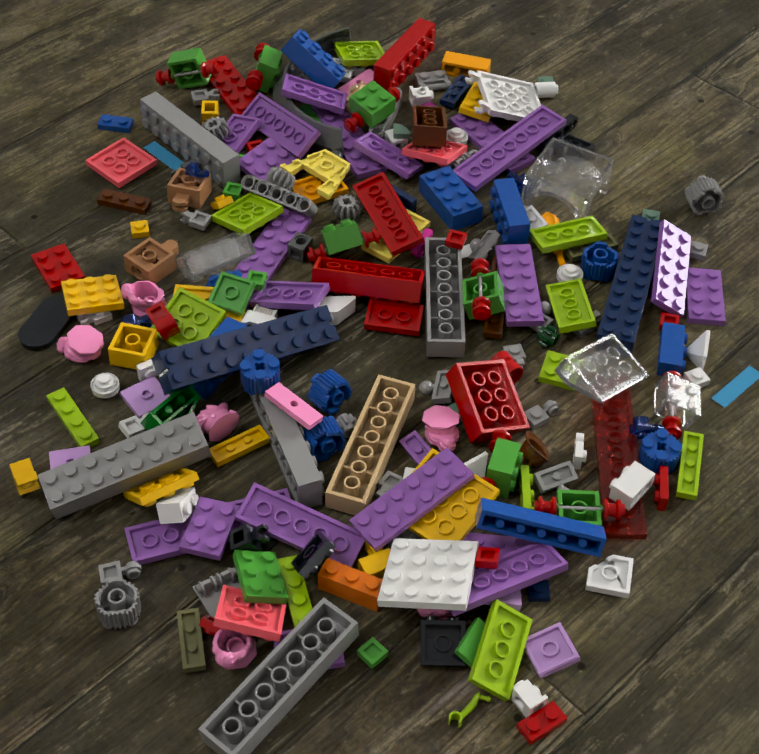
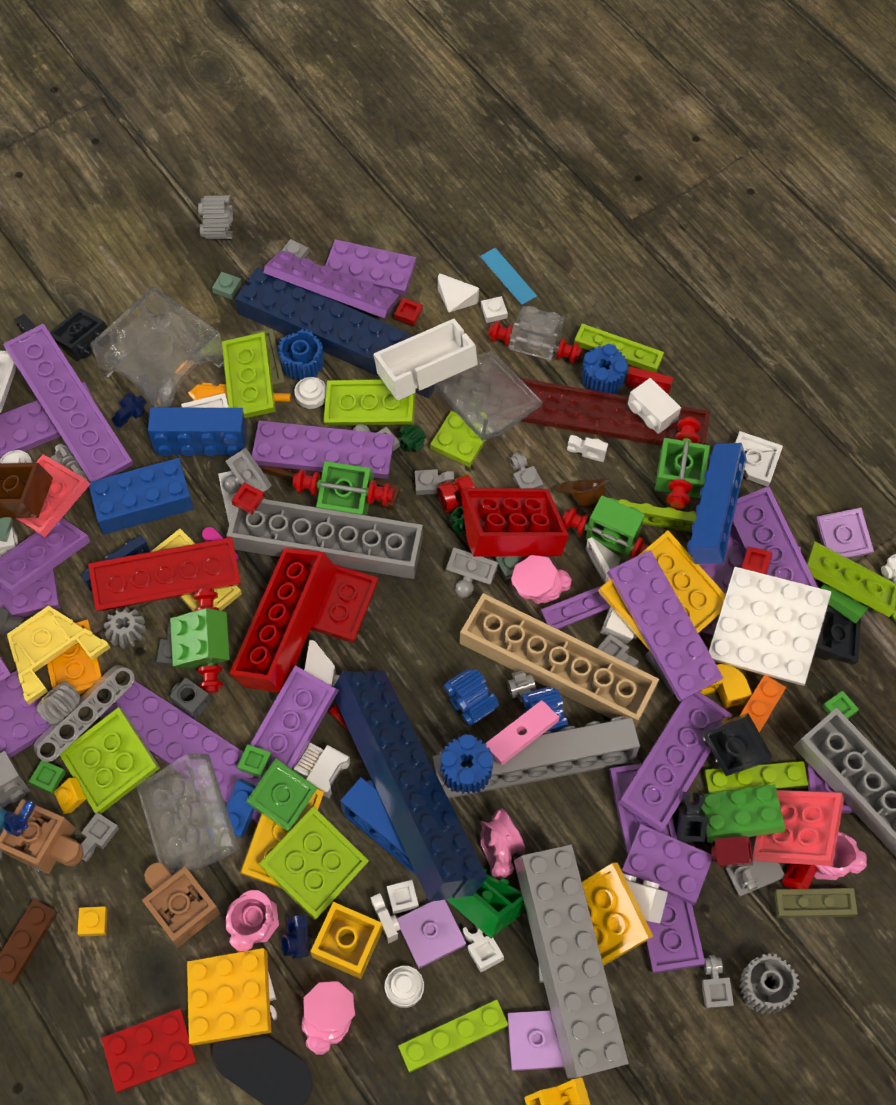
camera: 80 degrees left, 15 degrees up
red plate [145,301,180,341] -> none
yellow plate [209,424,270,467] -> none
light grey plate [533,460,578,494] -> none
clear blue plate [629,416,665,439] -> none
blue brick [656,322,688,376] -> none
none -> white piece [374,319,478,401]
none -> dark red brick [711,836,753,868]

